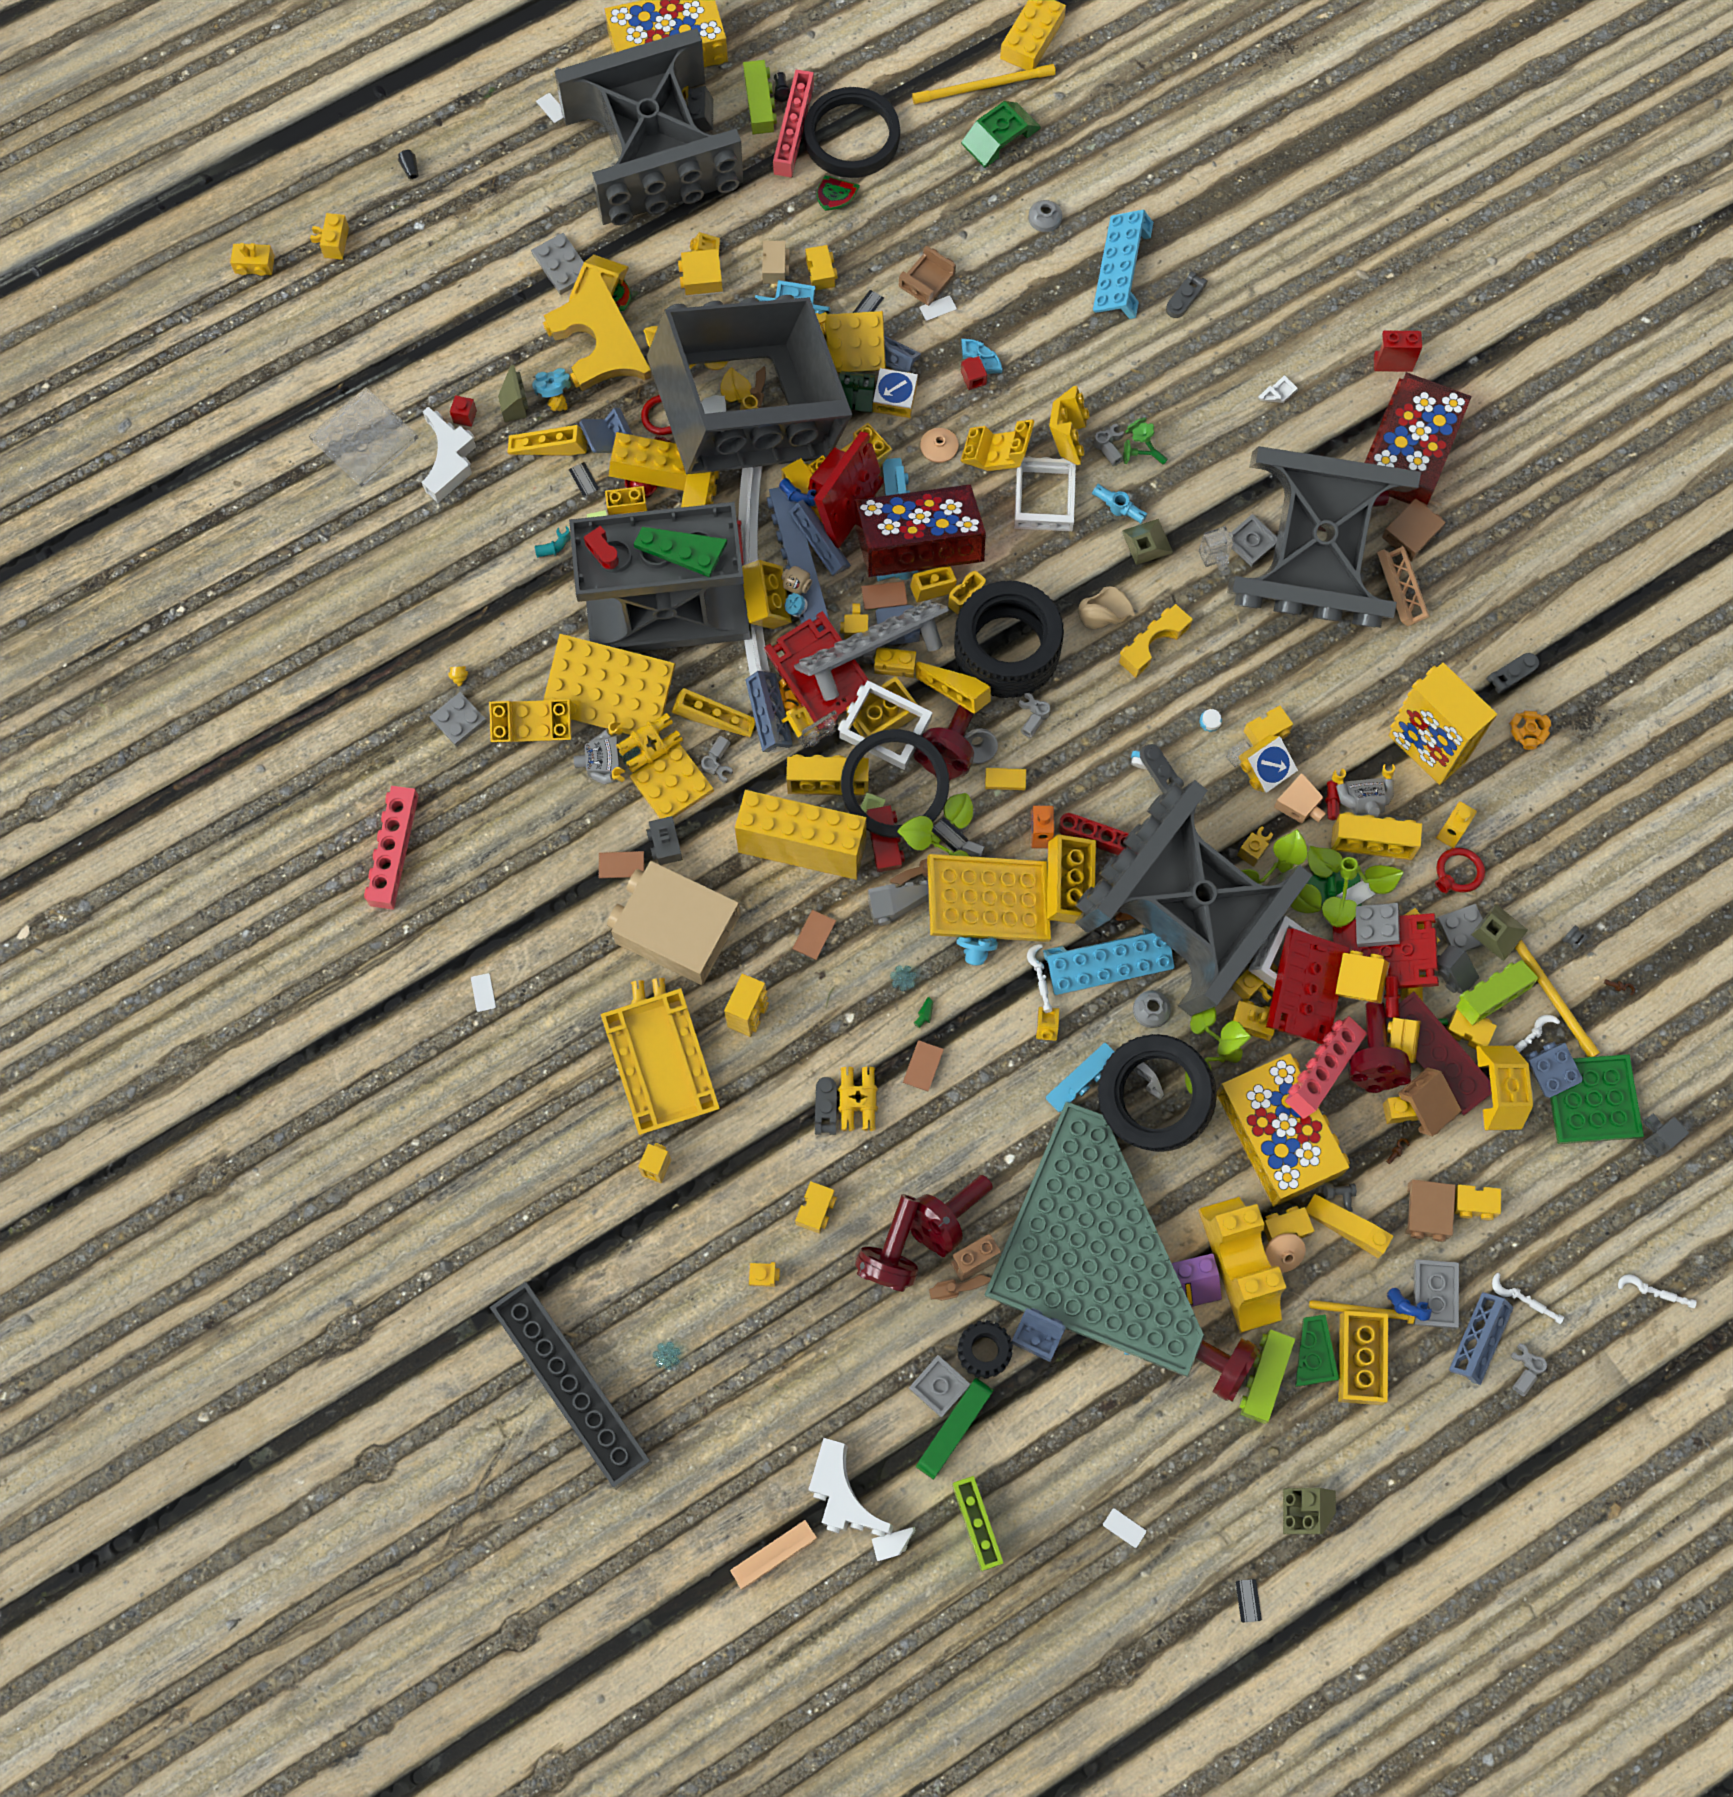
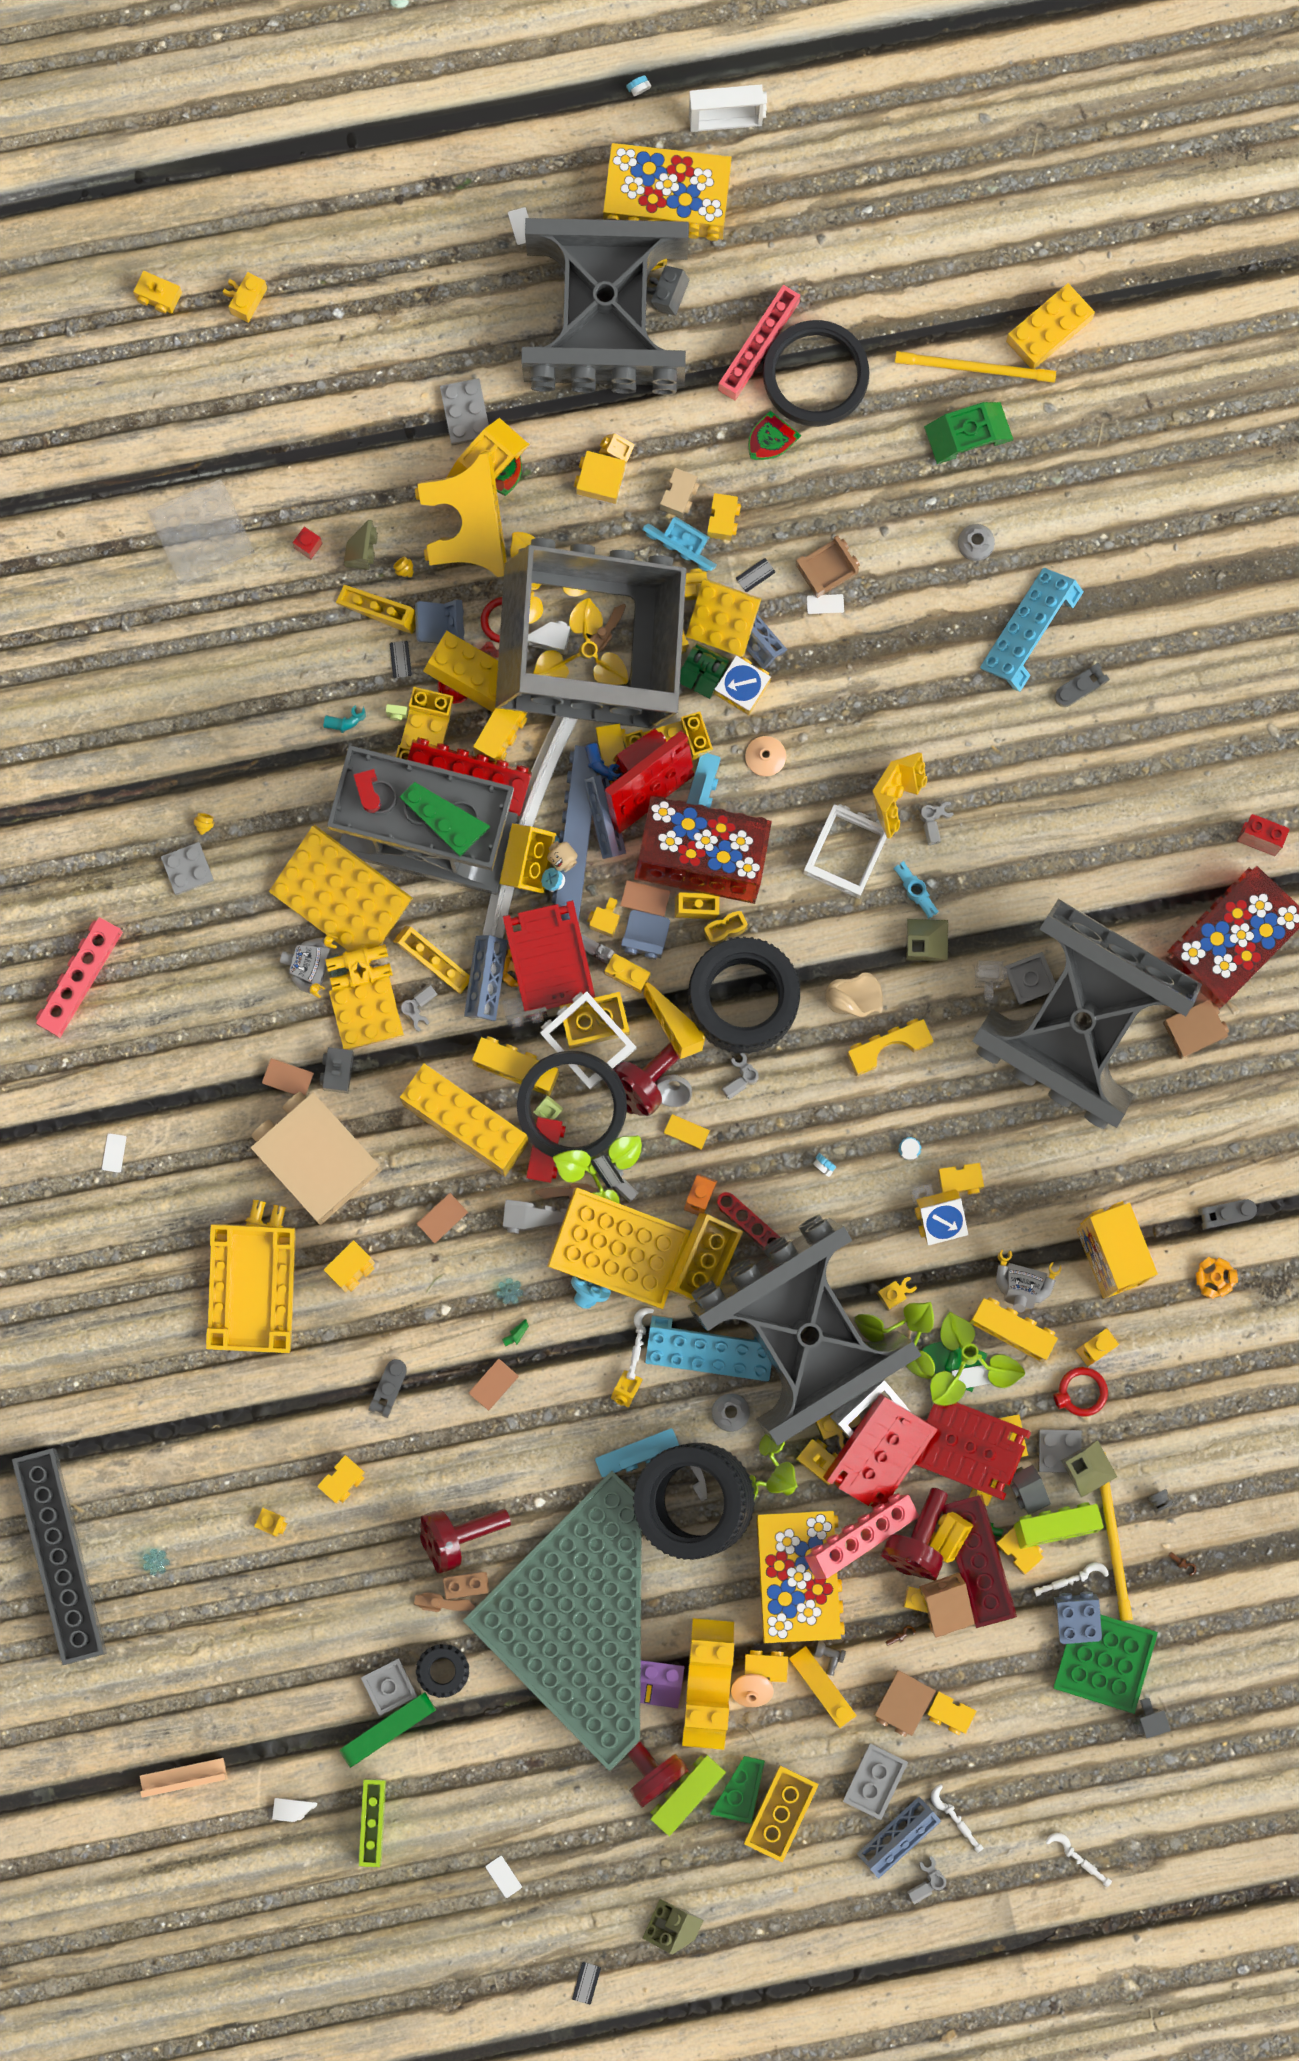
camera: 20 degrees right, 10 degrees up
black cone [398,150,419,180] -> none
white arch [422,407,476,503] -> none
yellow slope [489,699,571,742] -> none
medium azure plate [532,368,571,397] -> none
yellow brick [638,1143,671,1183] -> none
lime brick [743,60,777,135] -> none
black pin [774,72,790,102] -> none
yellow bracket [781,706,816,738] -> none
light grey piece [794,600,949,701] -> none
white arch [809,1438,894,1537] -> none
yellow pin [838,1066,878,1131] -> none
dark red piece [855,1194,920,1292] -> none
yellow slope [960,419,1035,471] -> none
medium azure tile [961,339,1002,374] -> none
red brick [961,356,987,390] -> none
sand blue bracket [1011,1308,1066,1362] -> none
bright green plant [1123,417,1168,465] -> none
dark grey plate [1140,744,1184,794] -> none
white slope [1258,375,1298,403] -> none
light nougat torso [1274,773,1326,823] -> none
yellow bar [1309,1300,1415,1324] -> none
red axle [1325,780,1341,821] -> none
yellow piece [1335,951,1390,1004] -> none
light grey plate [1356,903,1400,947] -> none
light nougat fence [1377,546,1429,626] -> none
red axle [1384,975,1401,1017] -> none
blue piece [1387,1288,1432,1321] -> none
yellow slope [1476,1046,1533,1131] -> none

